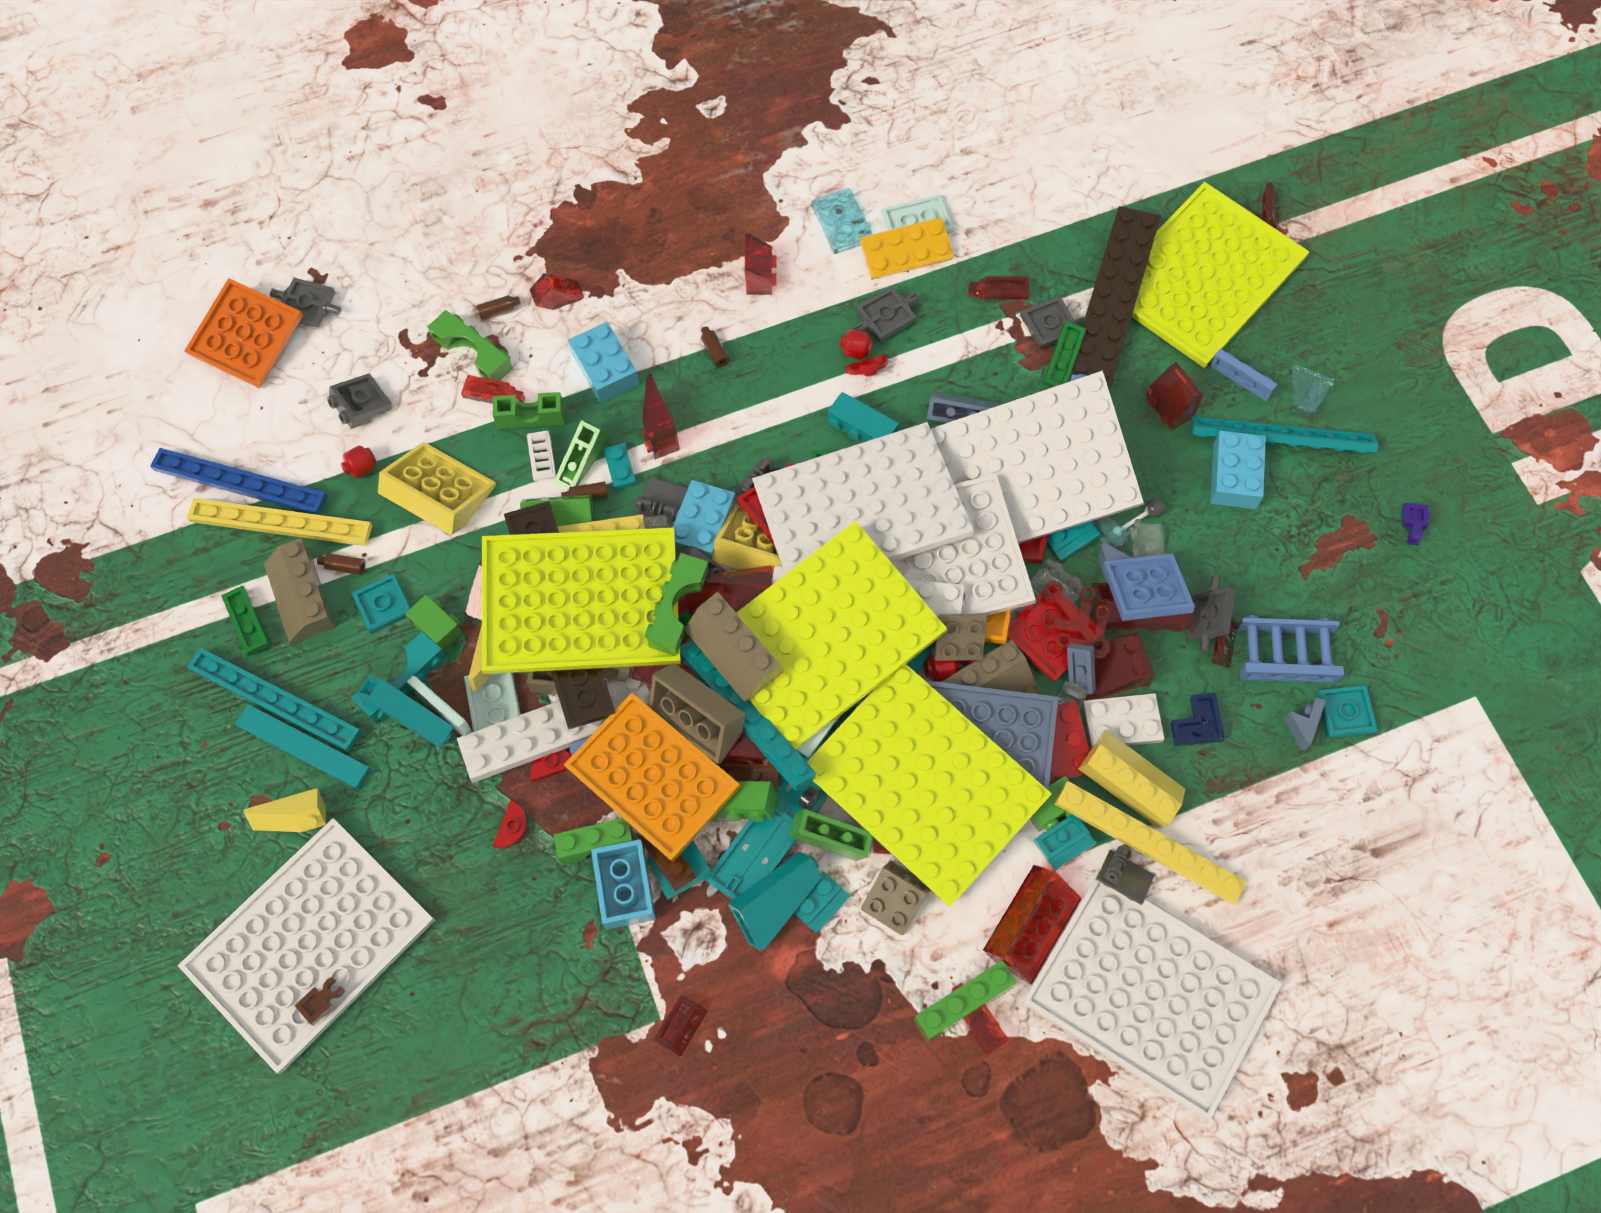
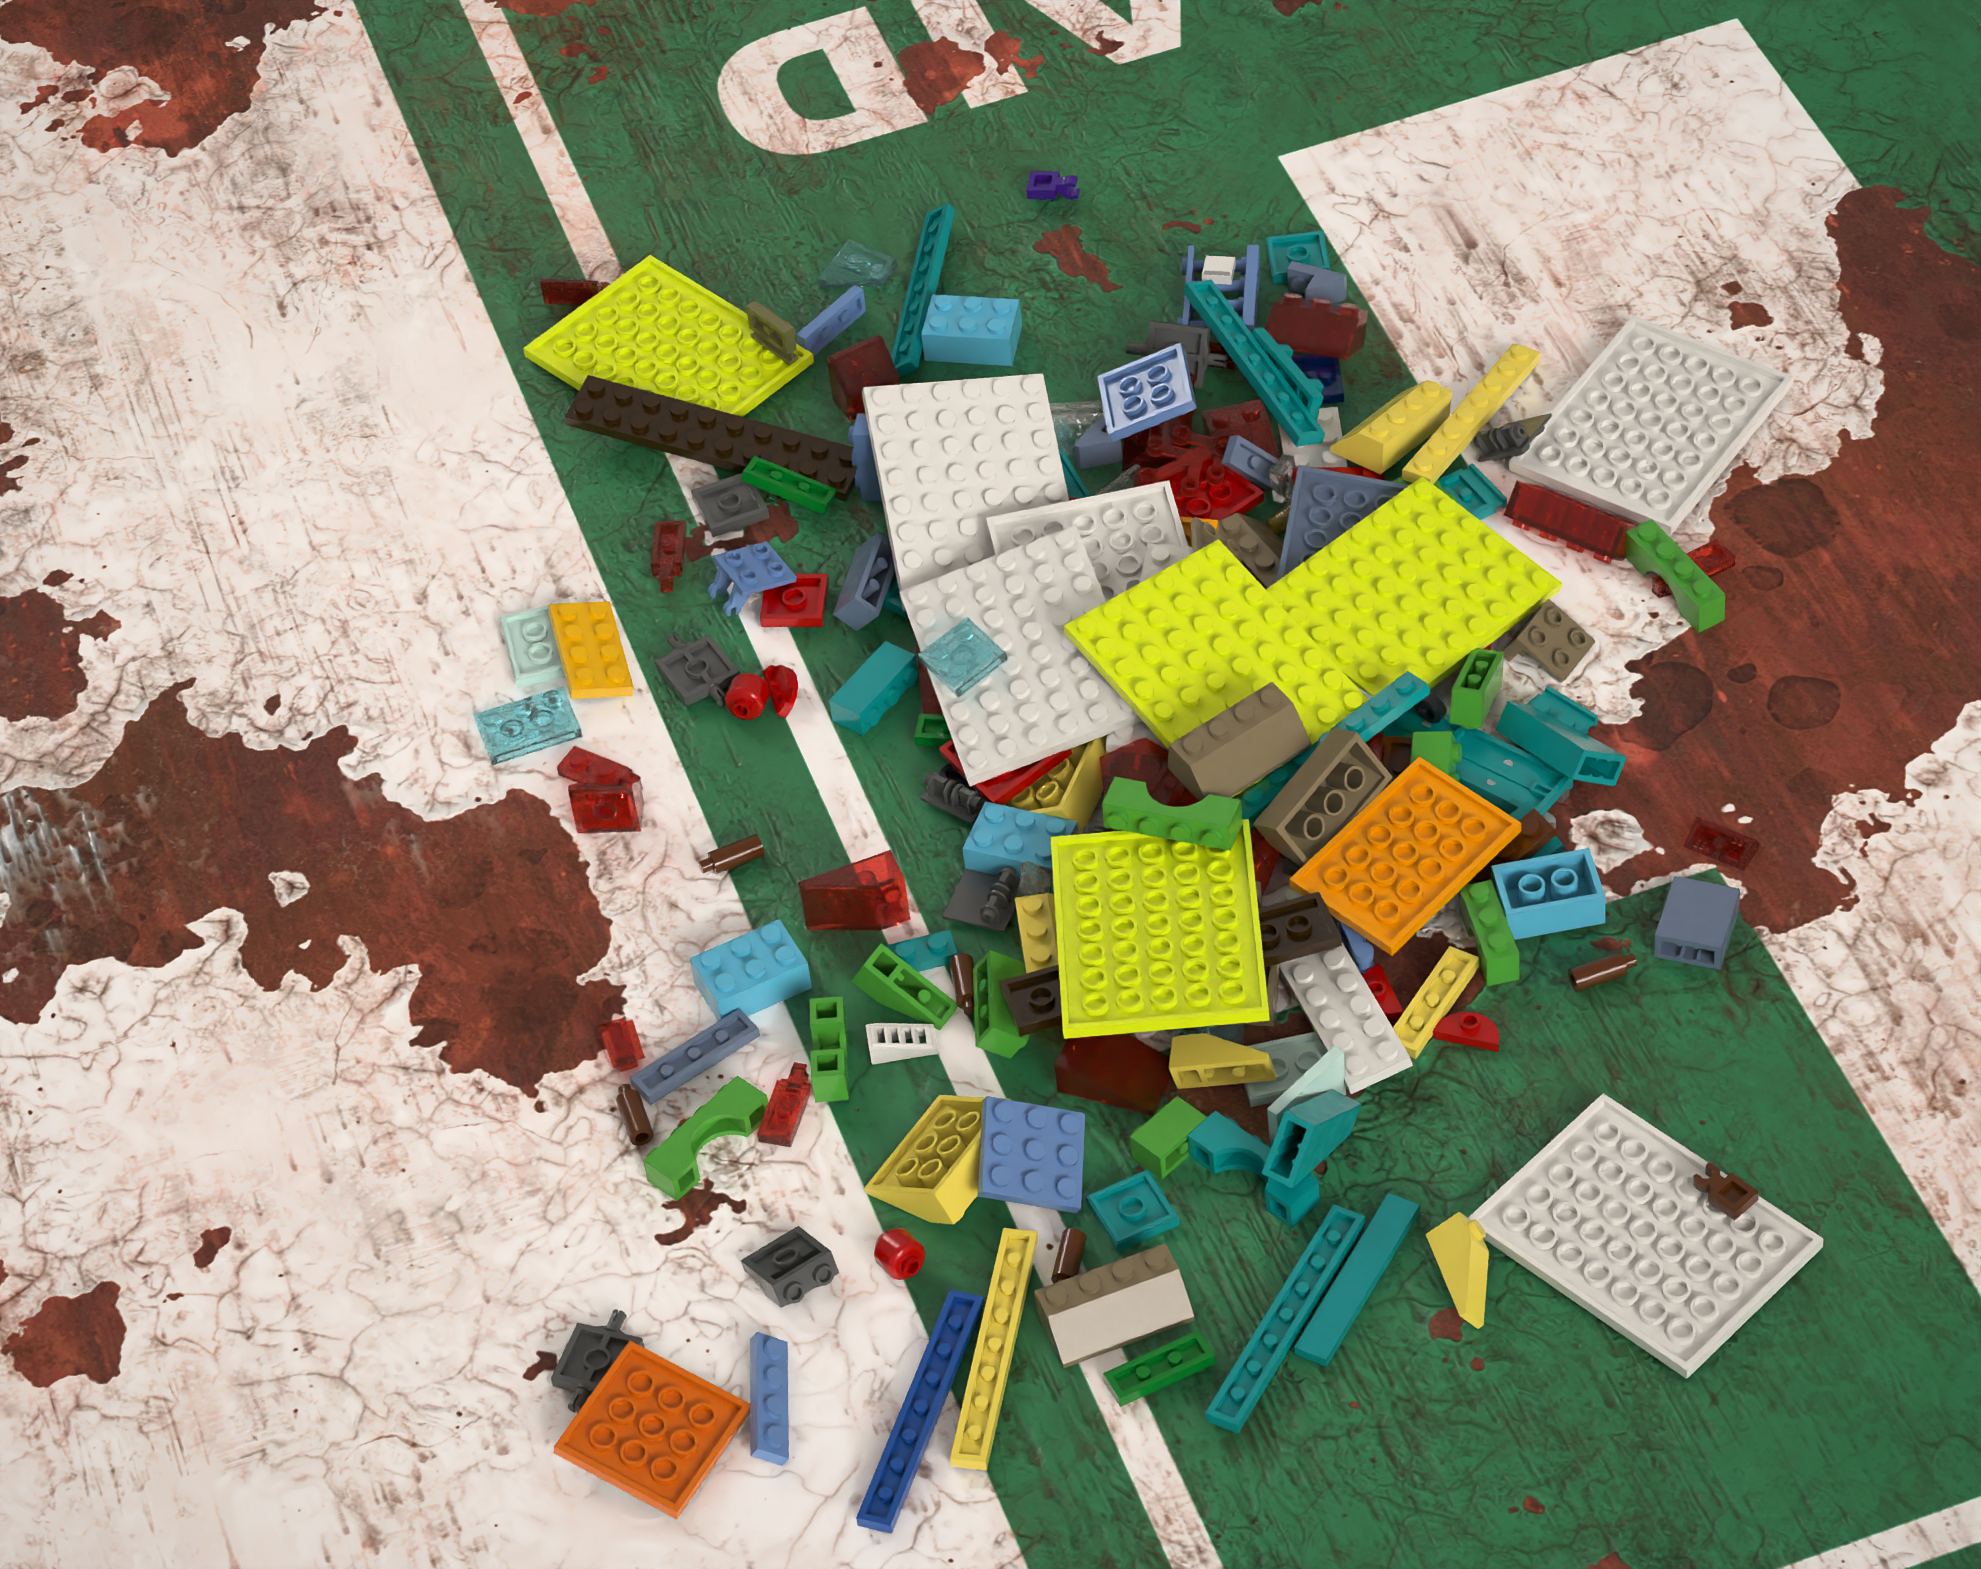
camera: 85 degrees left, 20 degrees down
none -> clear red hinge [557,746,643,797]
none -> sand blue plate [630,1009,760,1105]
none -> medium blue plate [708,541,797,617]
none -> olive plate [746,300,798,365]
none -> medium blue plate [750,1332,789,1466]
none -> red plate [760,574,829,627]
none -> clear light blue plate [918,617,1008,698]
none -> medium blue plate [978,1096,1085,1214]
none -> teal plate [1183,279,1325,447]
none -> white tile [1202,255,1236,285]
none -> teal hinge [1252,327,1324,421]
none -> clear red slope [1265,293,1368,360]
none -> light yellow plate [1393,946,1480,1059]
none -> reddish brown cylinder [1568,952,1637,992]
none -> sand blue brick [1654,876,1740,970]

